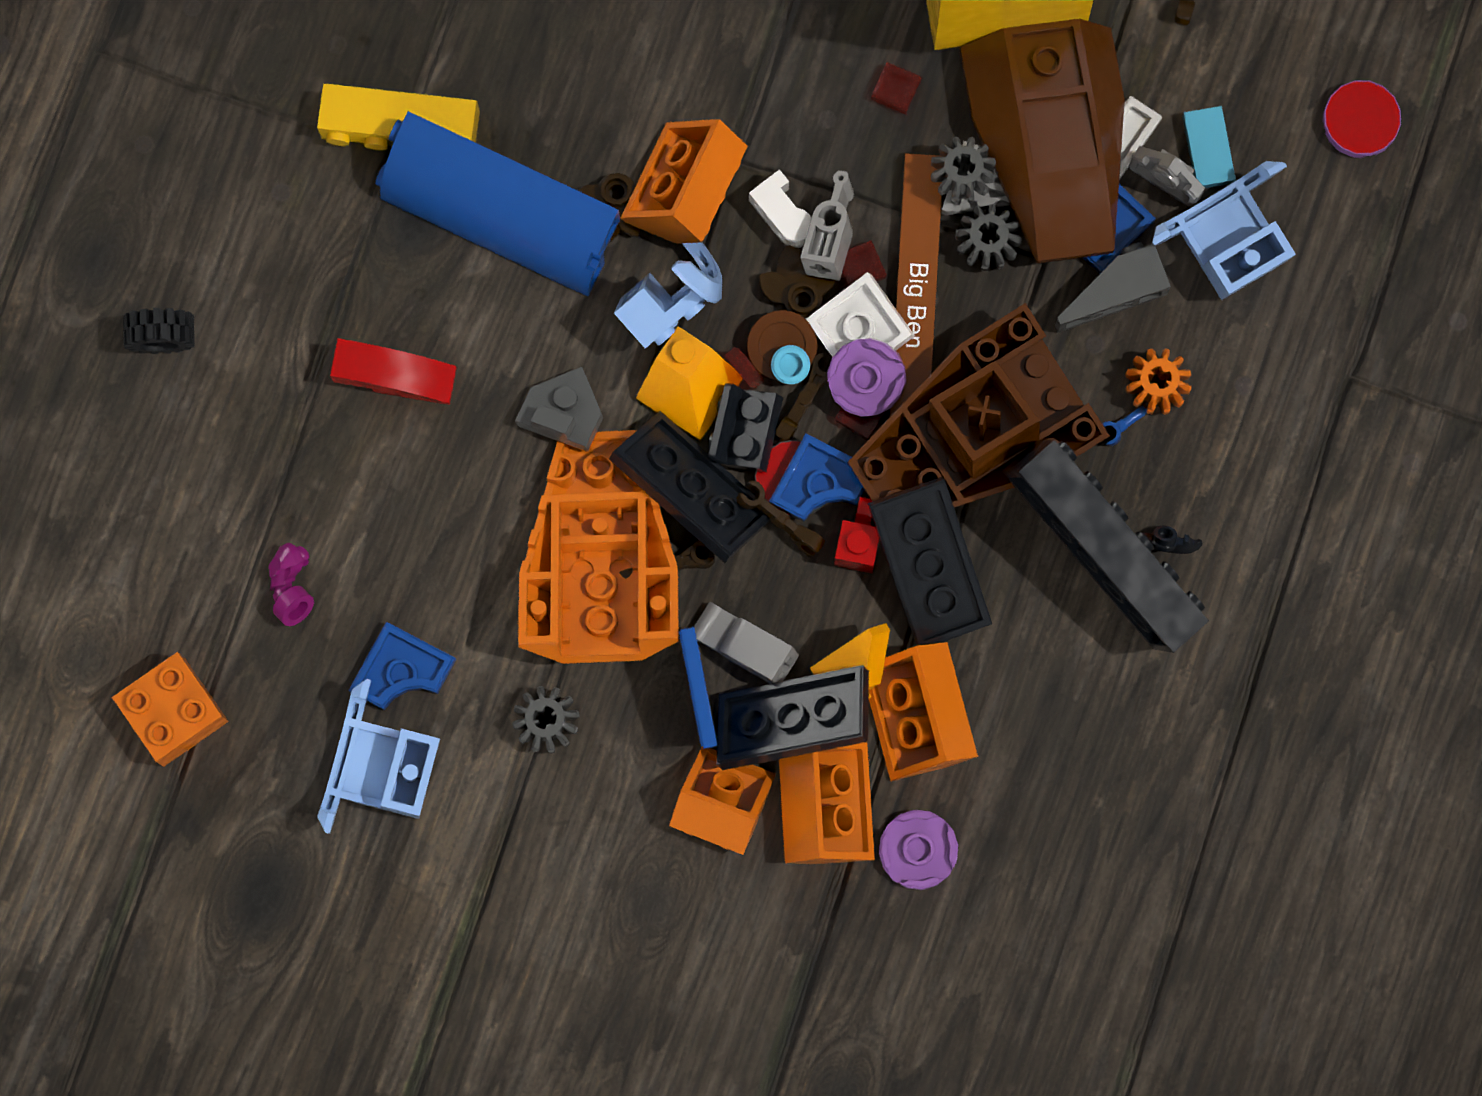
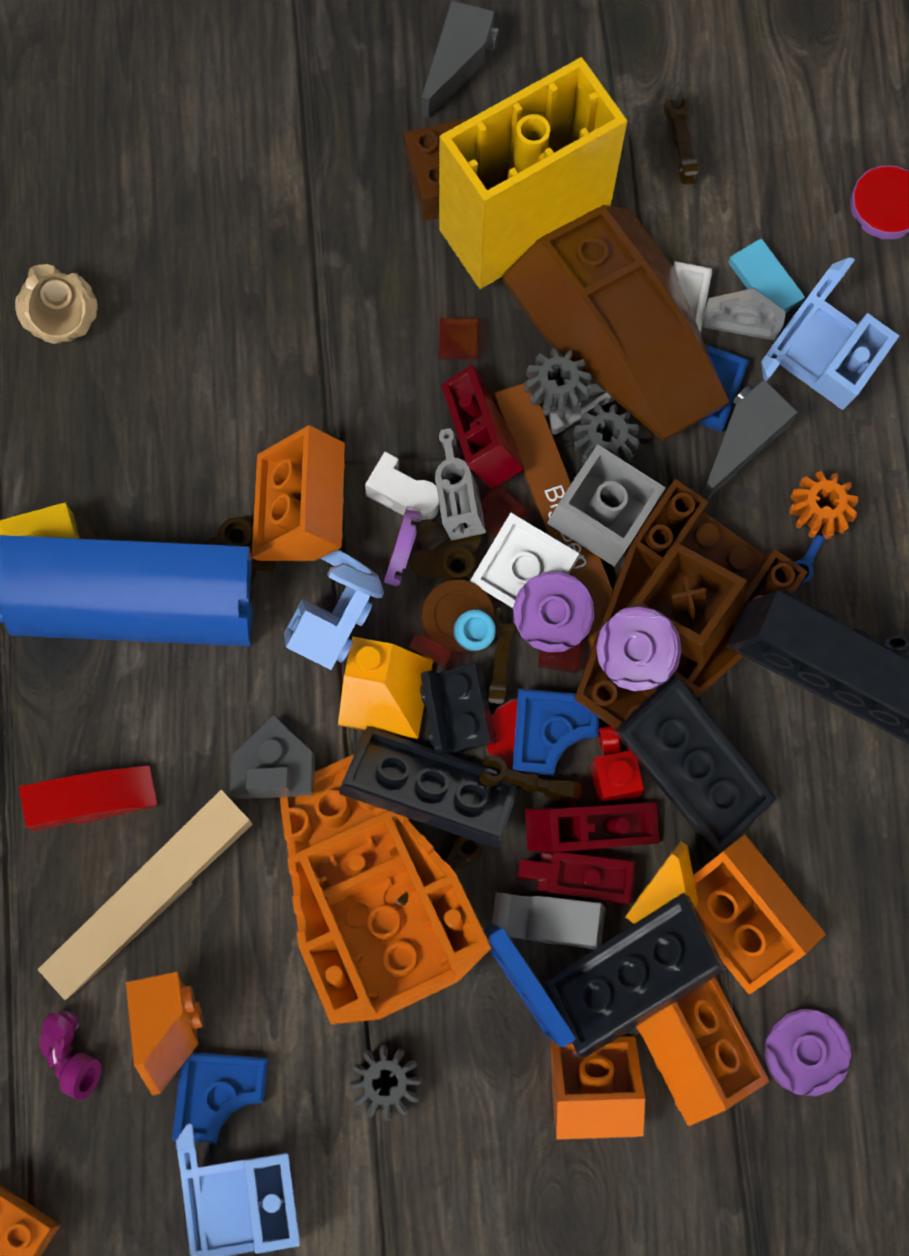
camera: 30 degrees left, 5 degrees down
none -> tan slope [37,790,253,1001]
none -> orange slope [126,972,203,1095]
none -> medium lavender tile [383,506,422,587]
none -> dark red slope [441,364,525,489]
none -> dark red hinge [517,852,636,905]
none -> dark red slope [525,802,659,852]
none -> light grey brick [547,444,666,567]
none -> medium lavender tile [596,607,682,691]

